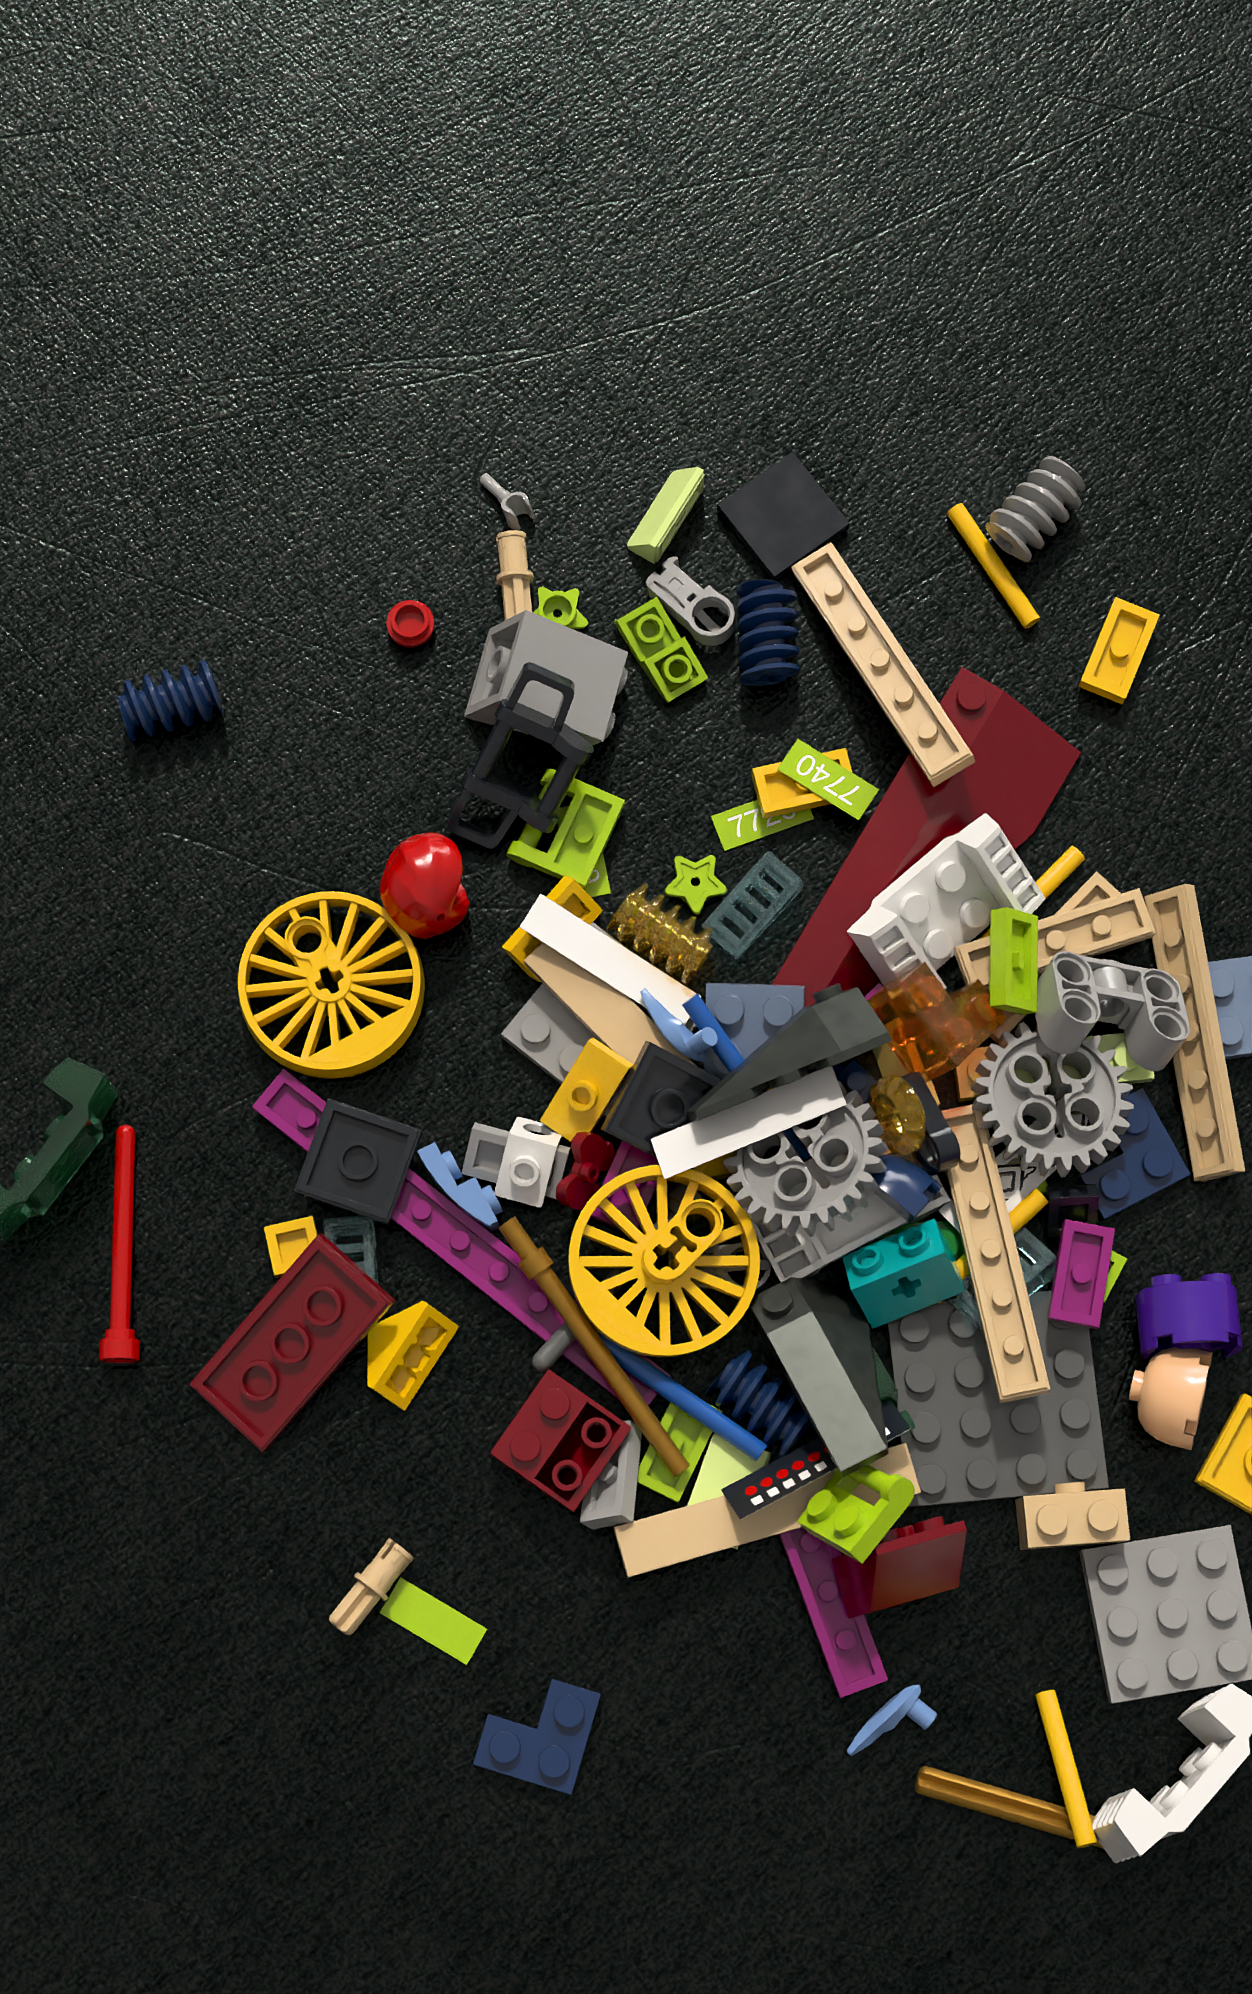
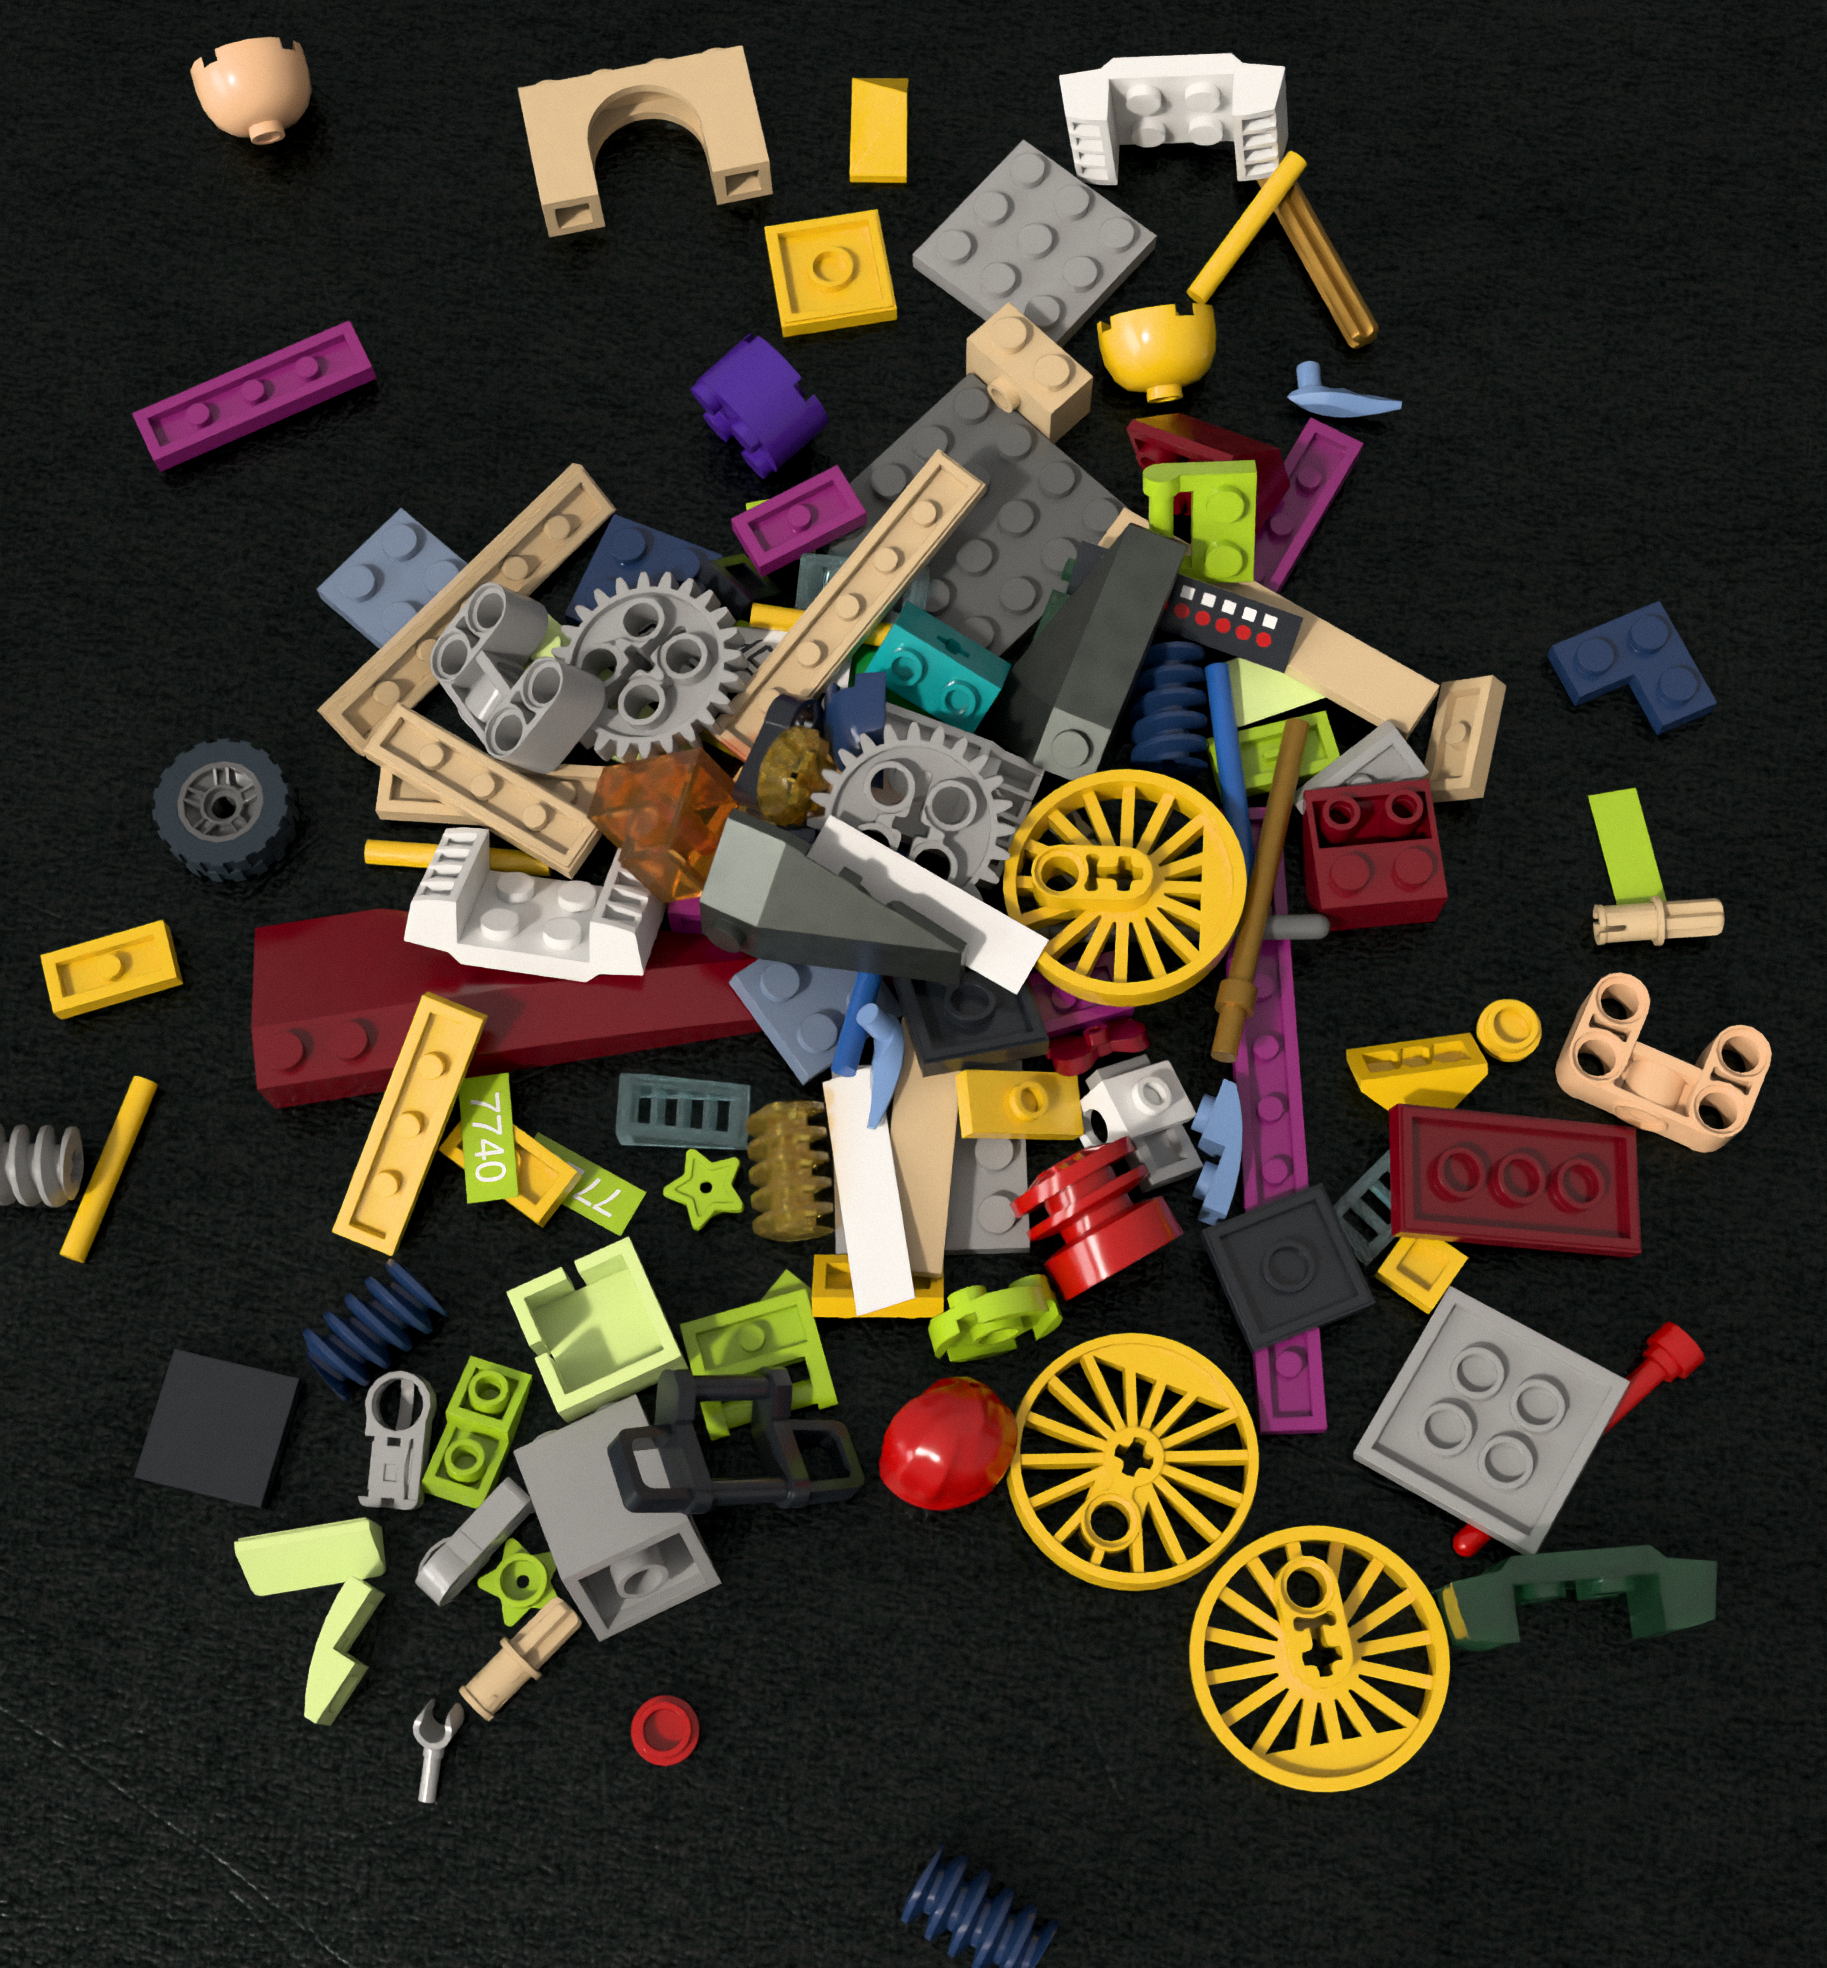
camera: 125 degrees left, 5 degrees down
tan tile [791,542,976,787] -> none
lime plate [989,907,1038,1015] -> none
light nougat cylinder [1129,1347,1213,1450] -> none
none -> black wheel [152,738,300,882]
none -> yellowish green slope [304,1575,385,1726]
none -> yellow plate [332,992,488,1256]
none -> light grey piece [415,1477,535,1606]
none -> yellowish green piece [507,1236,689,1424]
none -> lime plate [928,1274,1062,1362]
none -> red wheel [1009,1136,1184,1302]
none -> yellow cylinder [1097,303,1216,403]
none -> yellow piece [1189,1526,1450,1792]
none -> light grey plate [1353,1286,1630,1560]
none -> tan plate [1421,675,1506,803]
none -> yellow plate [1476,999,1542,1062]
none -> light nougat beam [1555,972,1772,1153]

